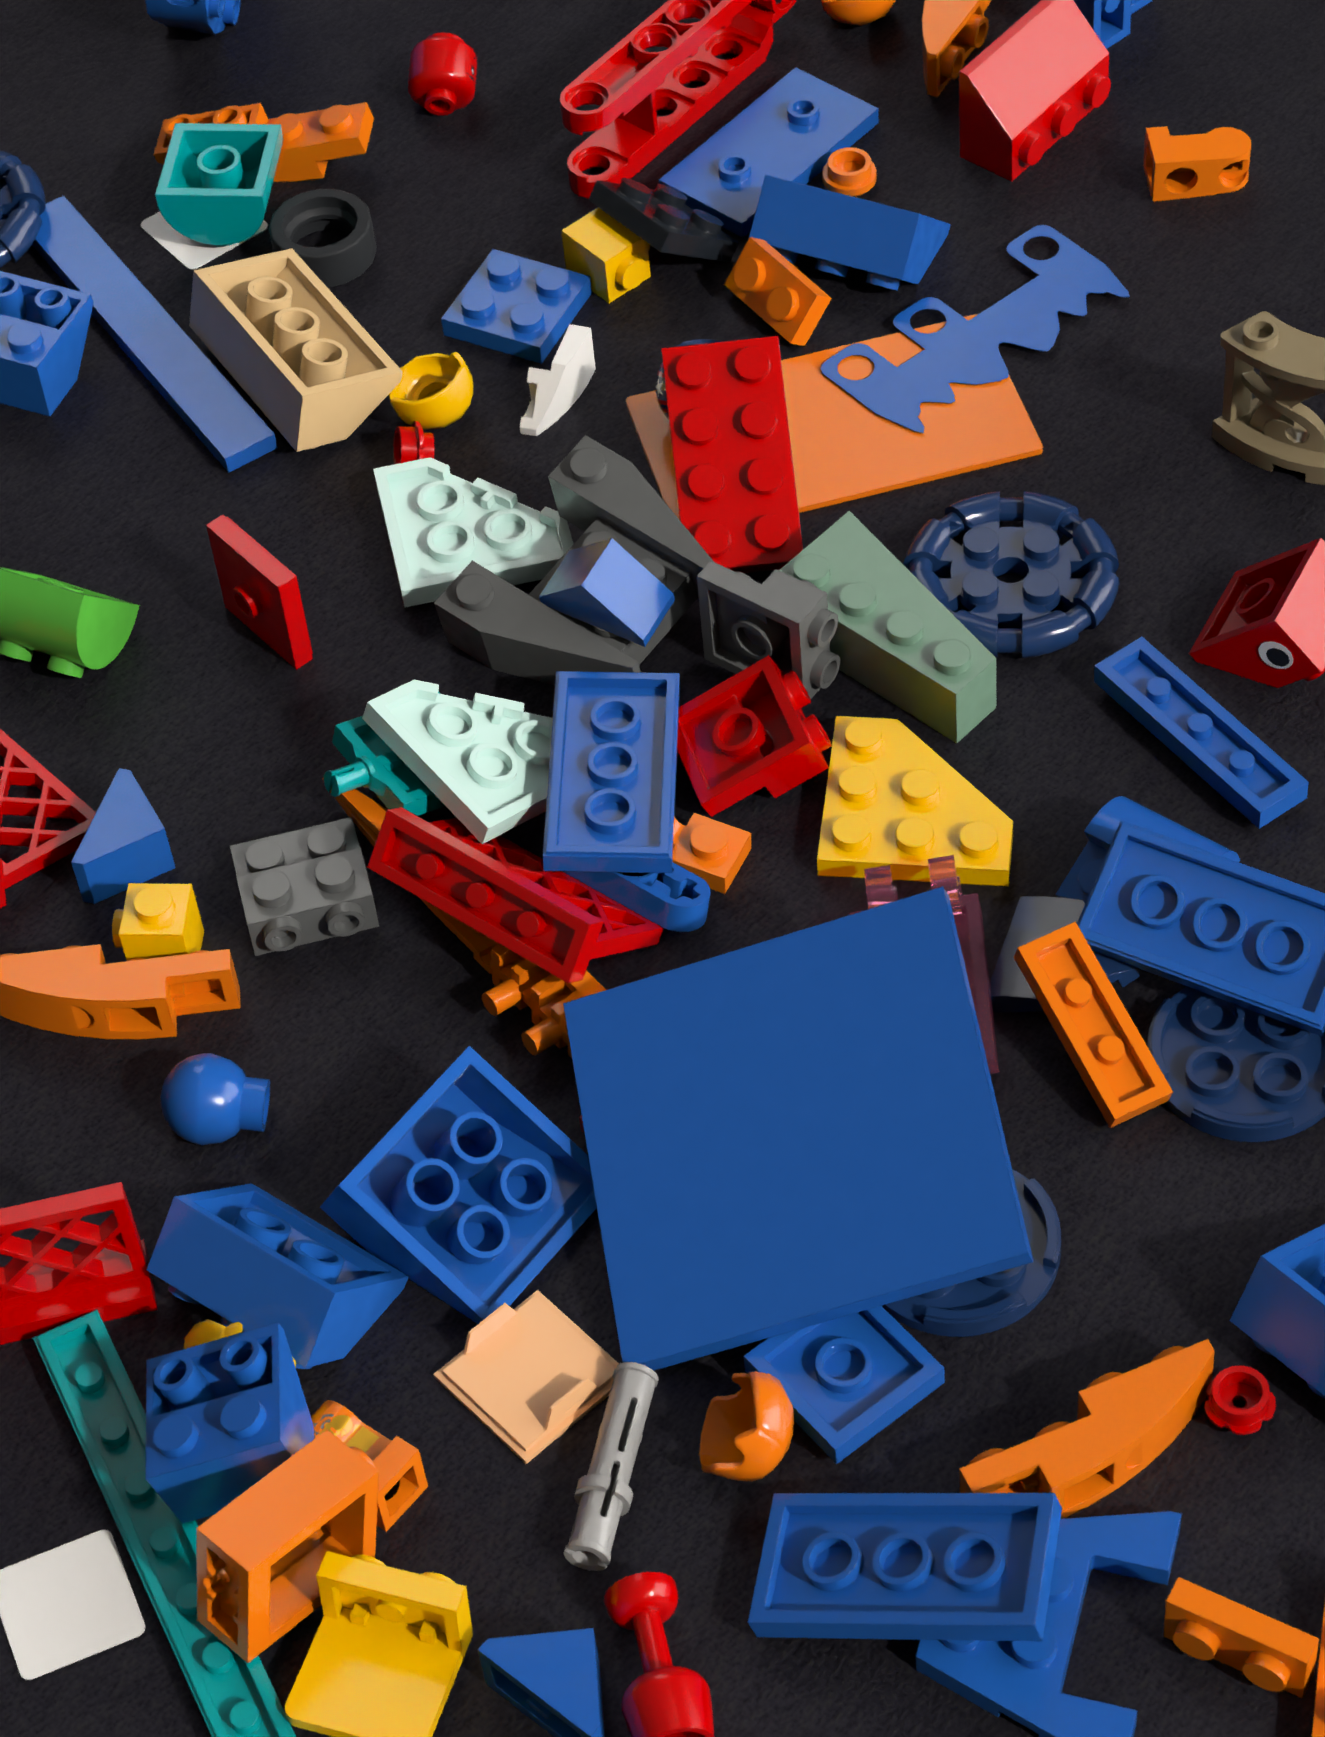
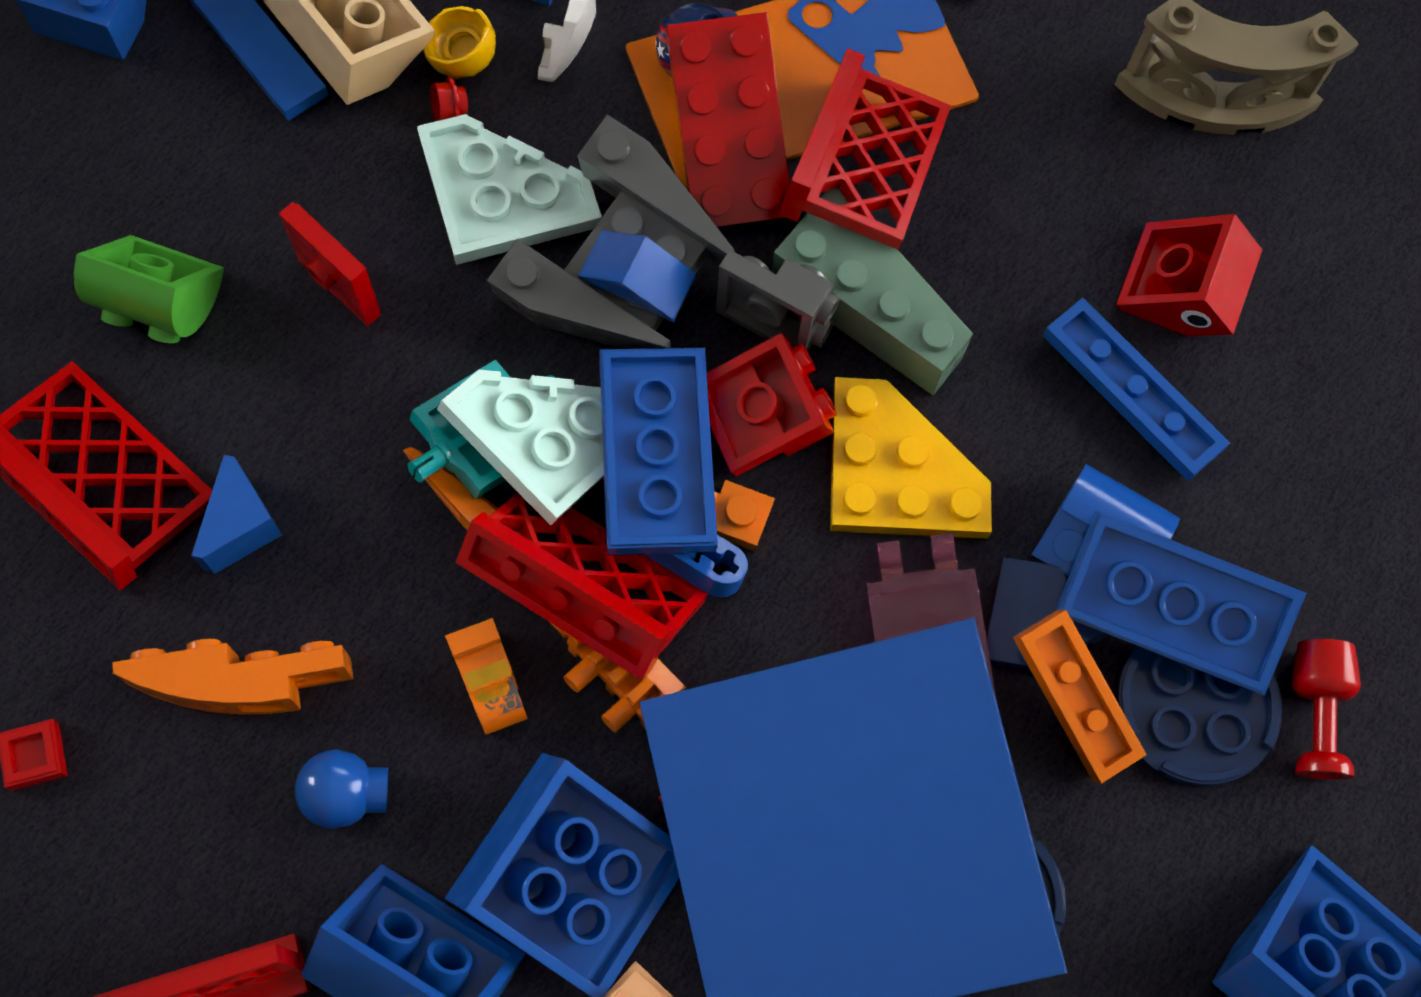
camera: 15 degrees left, 20 degrees up
yellow brick [112,883,204,961] -> none
dark grey plate [230,817,379,956] -> none
dark blue plate [903,491,1119,658] -> none
none -> orange leg [445,618,528,735]
none -> red fence [779,48,951,250]

